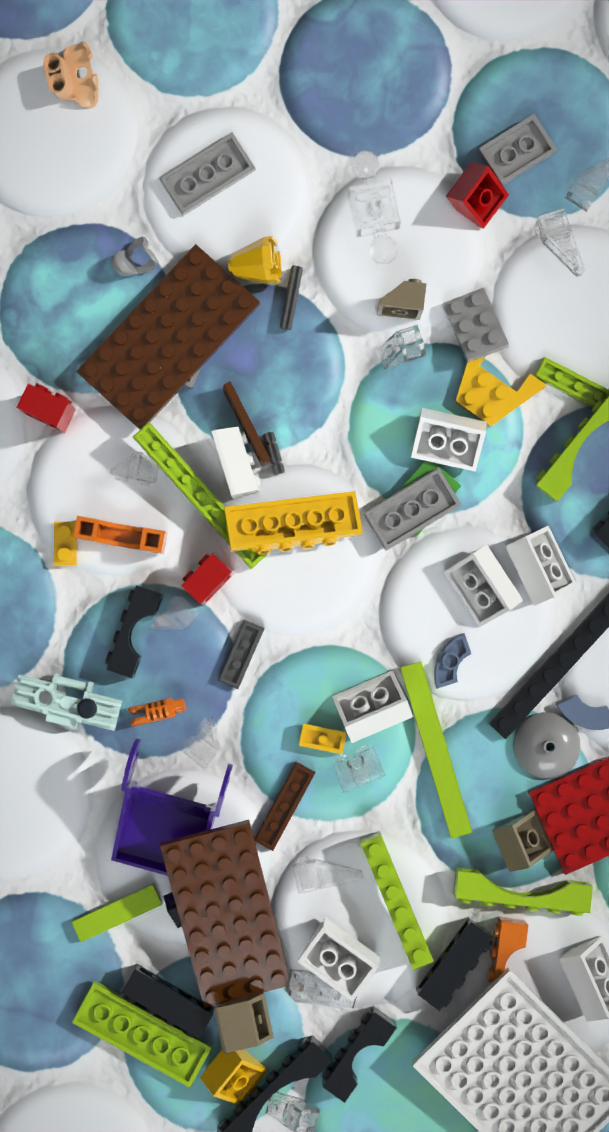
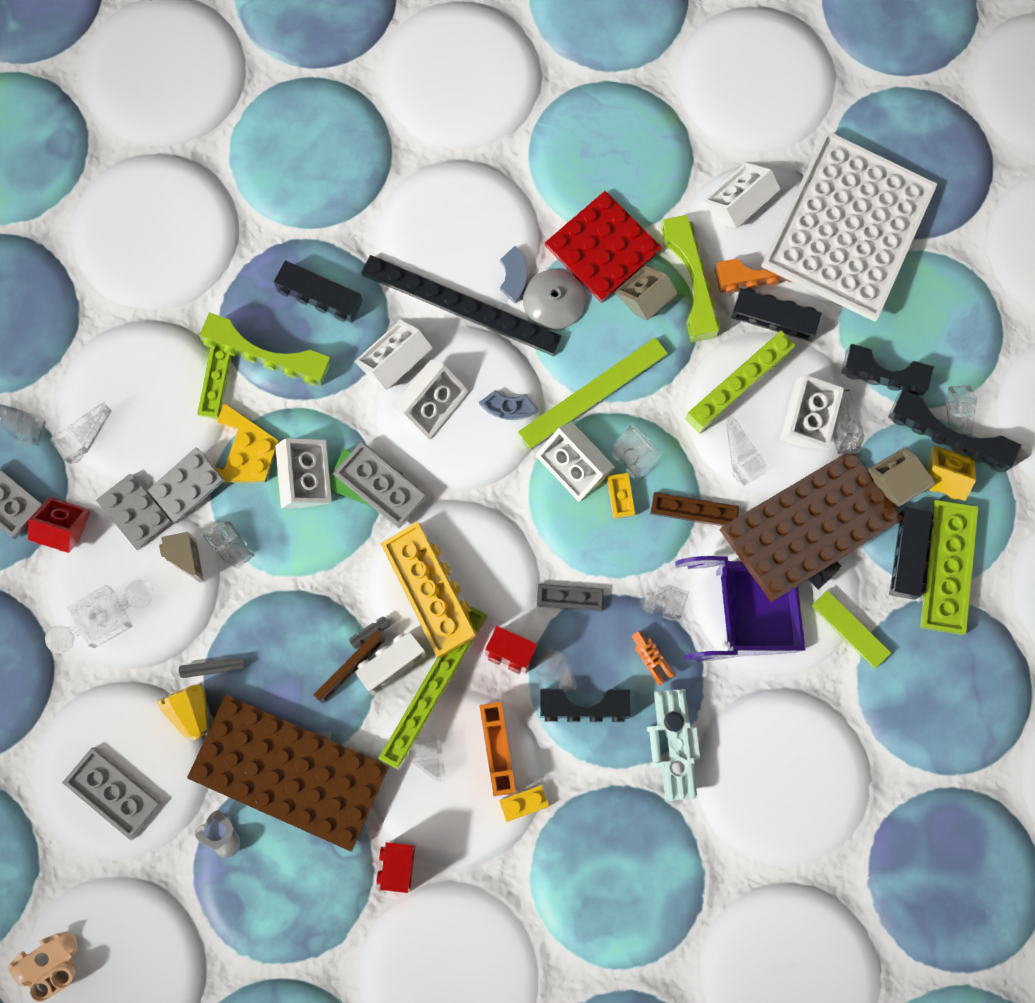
camera: 115 degrees left, 10 degrees down
none -> light grey plate [96,473,172,550]

